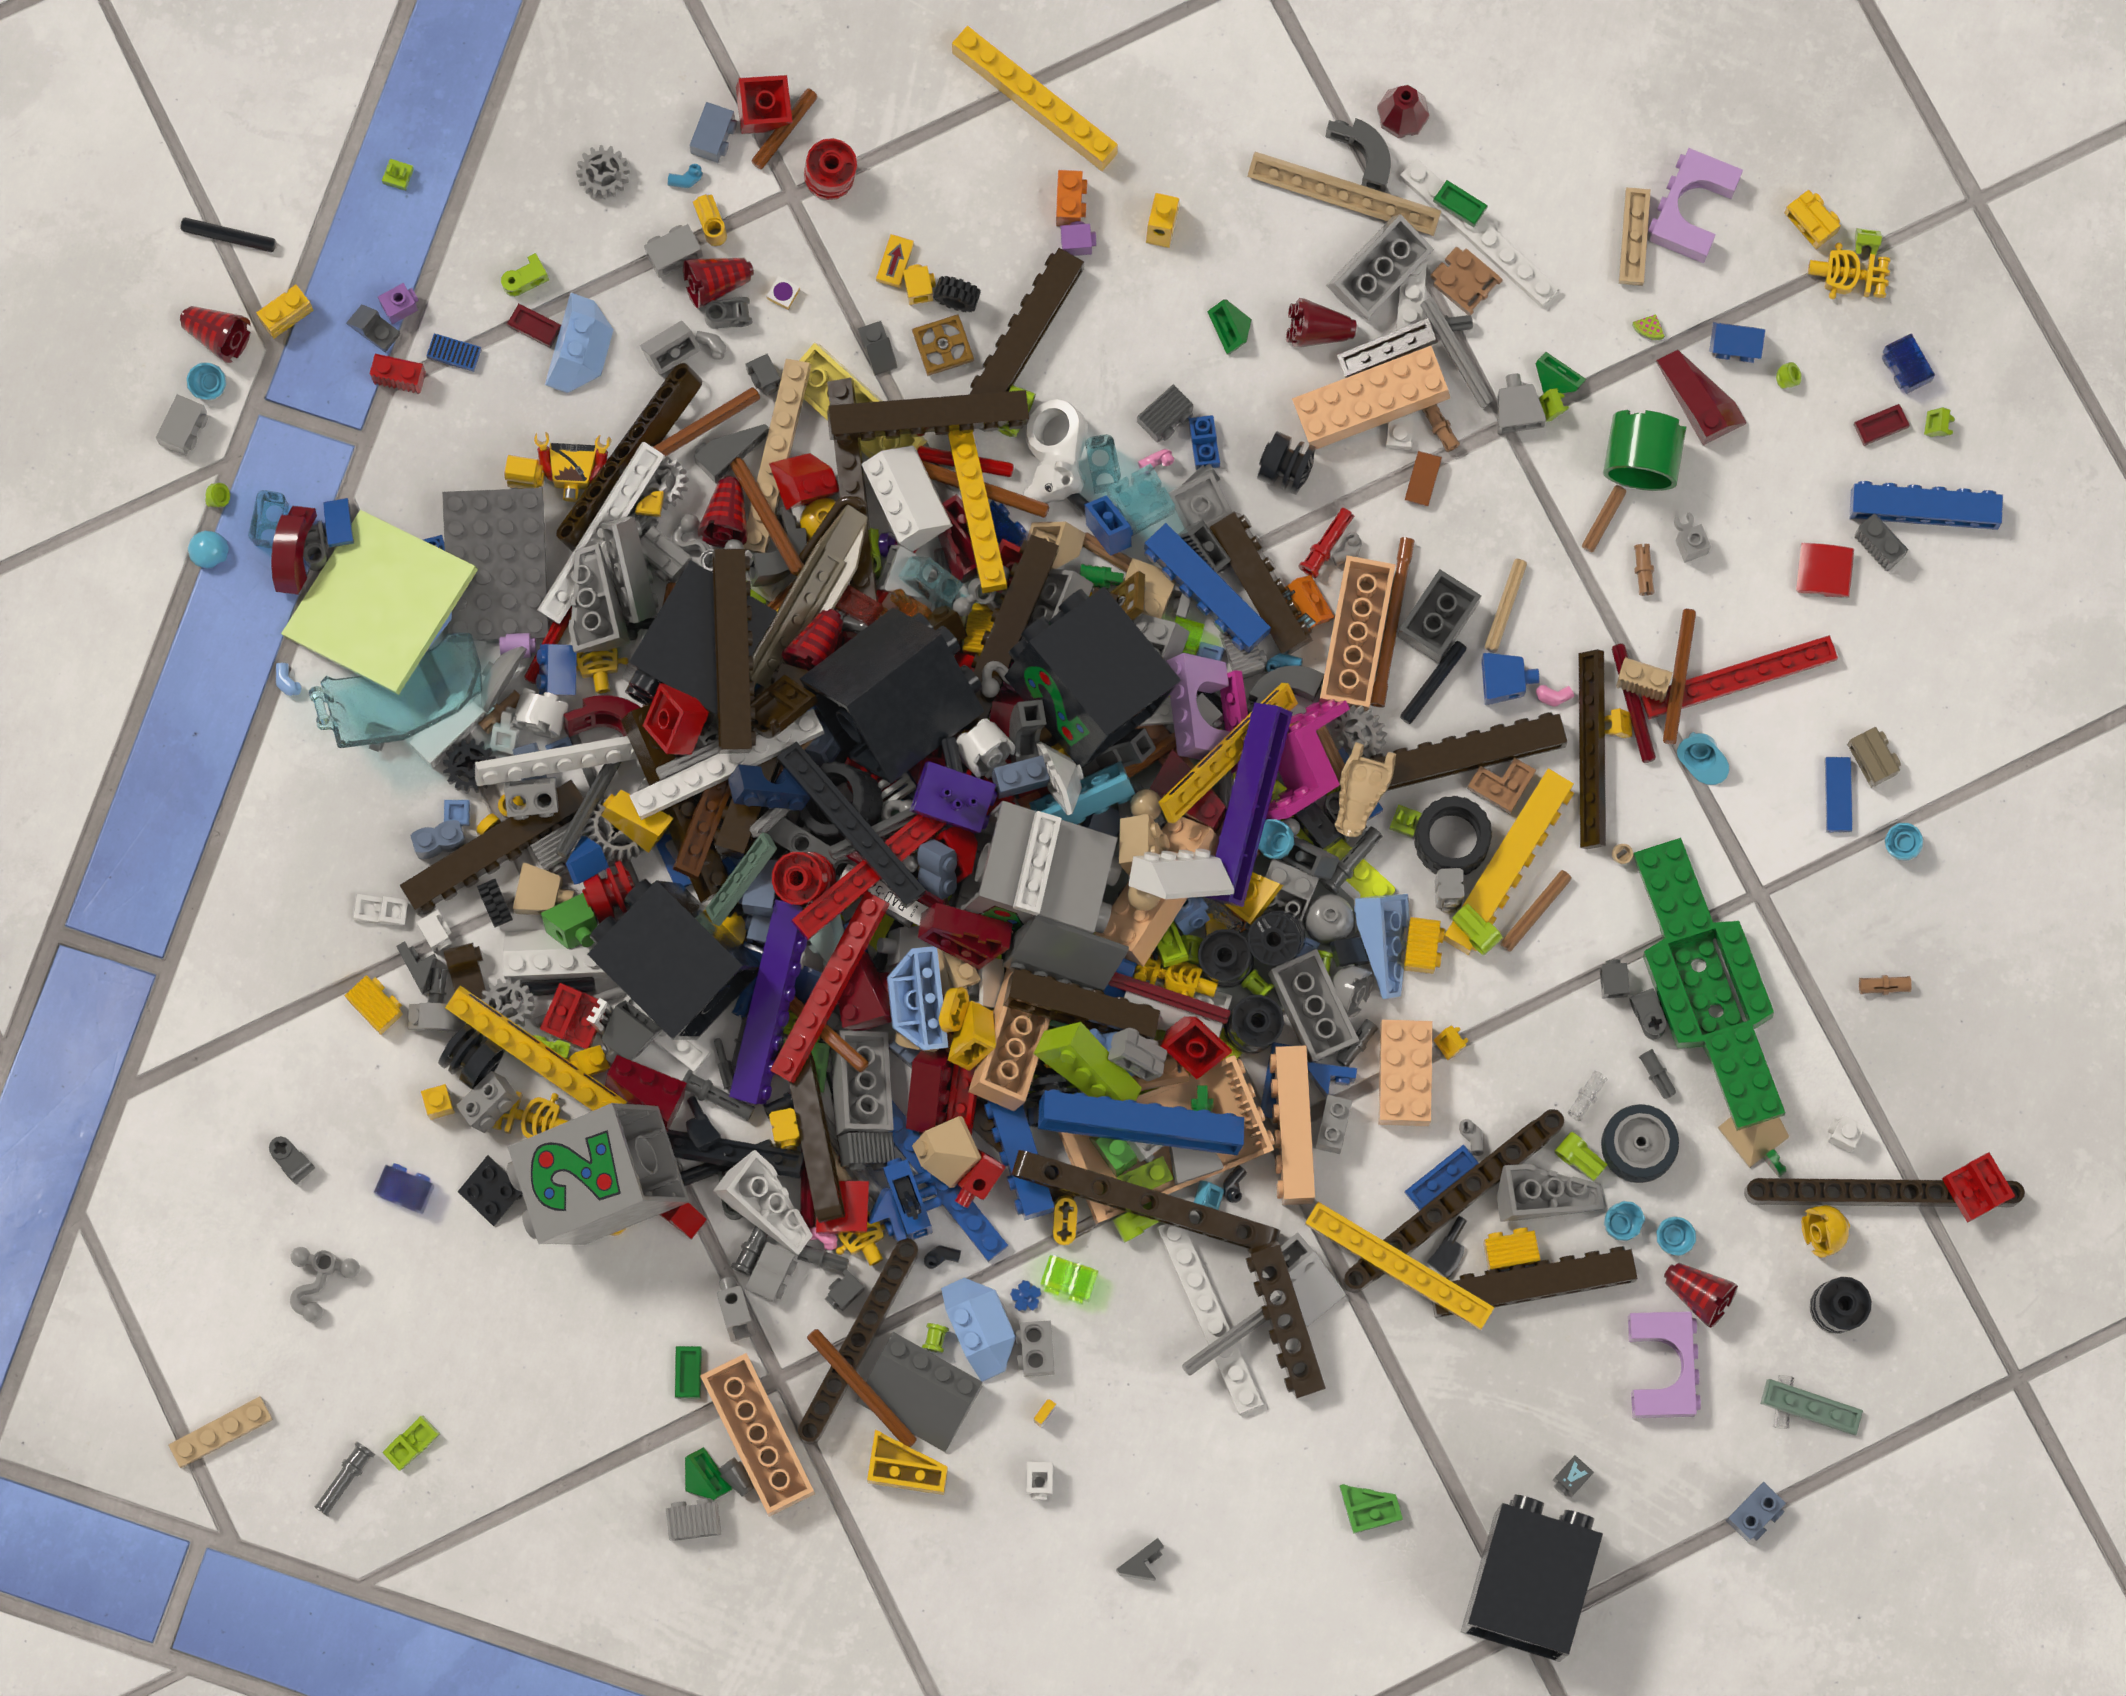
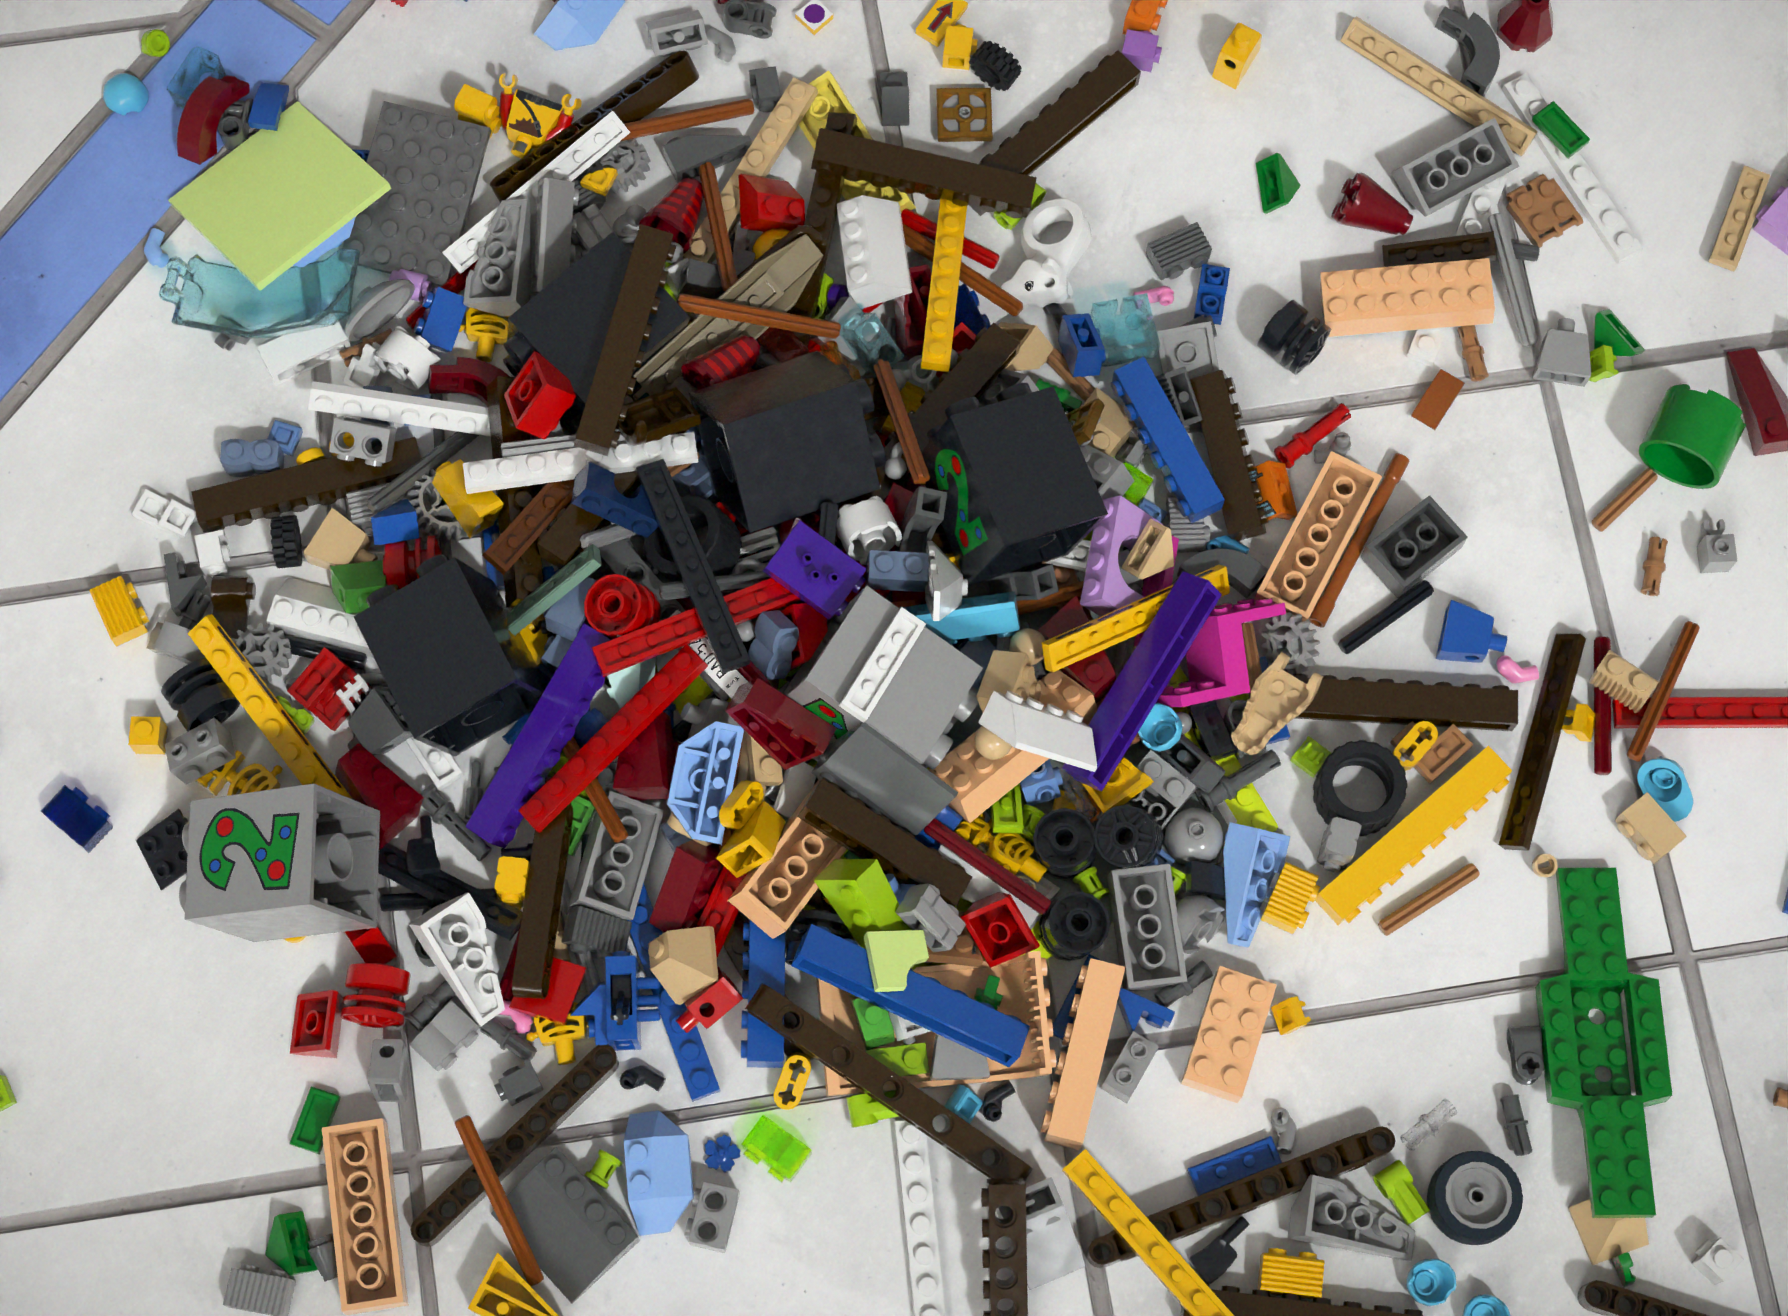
camera: 15 degrees right, 5 degrees down
black gear [443,738,496,794] -> none
yellow bracket [567,1045,610,1076] -> none
yellow tile [1034,1399,1056,1427] -> none
clear light blue piece [1085,434,1121,494] -> none
light grey axle [1182,1296,1282,1376] -> none
lime piece [1452,903,1503,955] -> none
tan axle [1485,559,1527,652] -> none
dark grey brick [1600,959,1630,999] -> none
lime tile [1632,314,1665,340] -> none
none -> red slope [290,990,344,1058]
none -> red wheel [340,963,411,1028]
none -> dark orange axle [676,293,841,339]
none -> yellowish green tile [864,930,929,992]
none -> dark orange axle [874,359,930,486]
none -> tan slope [1121,518,1174,580]
none -> yellow beam [1392,721,1438,771]
none -> tan brick [1615,792,1687,864]

